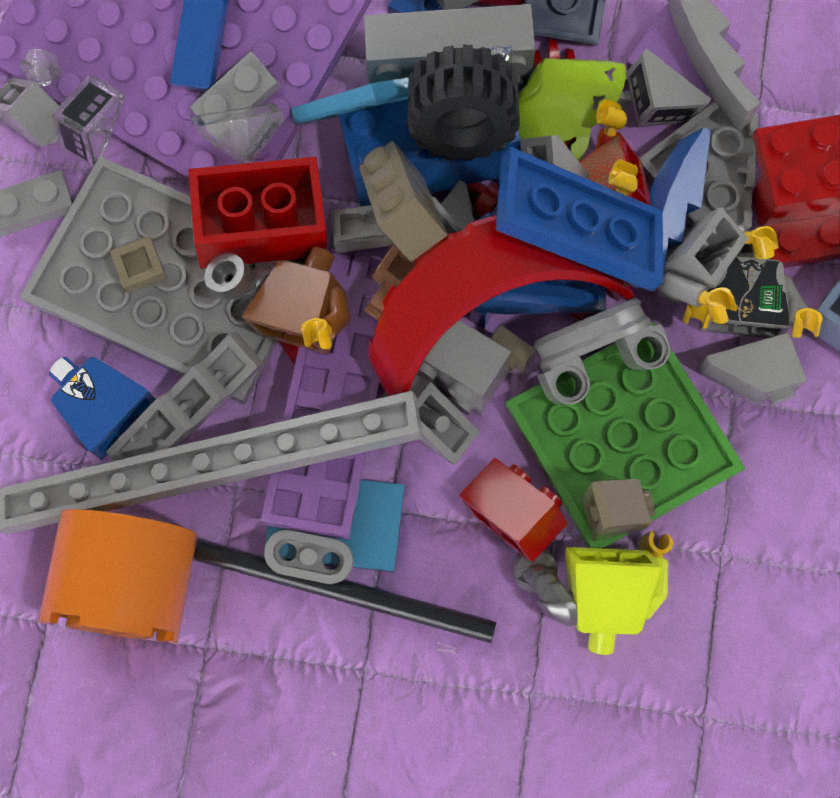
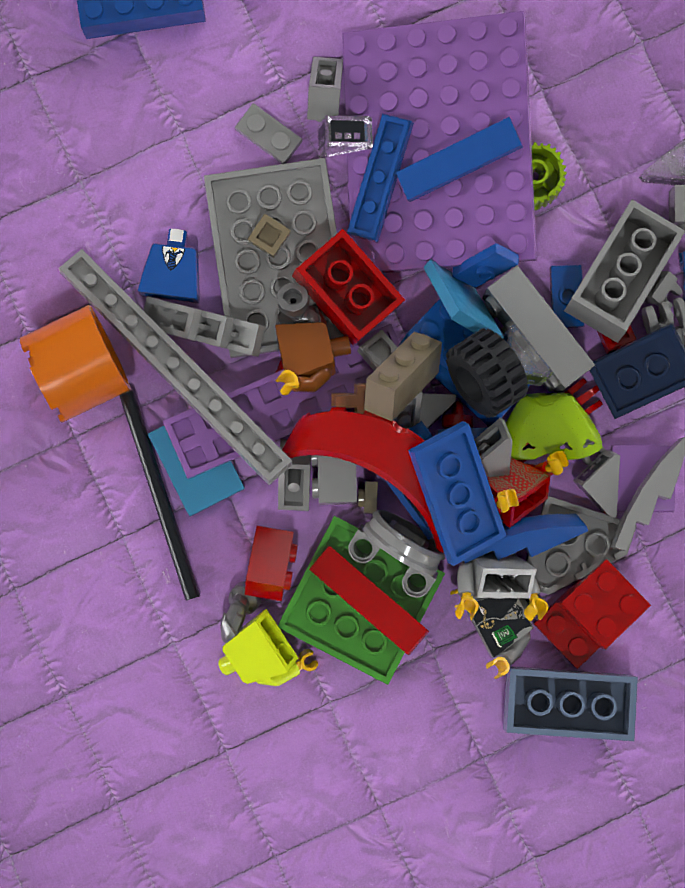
camera: 50 degrees right, 10 degrees up
clear plate [19,49,61,86] -> none
light grey plate [190,51,281,141] -> none
clear slope [191,103,284,164] -> none
light grey plate [264,530,354,584] -> none
dark tan slope [582,479,655,542] -> none
light grey slope [699,332,807,405] -> none
none -> red slope [309,546,429,655]
none -> blue tile [347,114,414,242]
none -> blue plate [452,243,519,288]

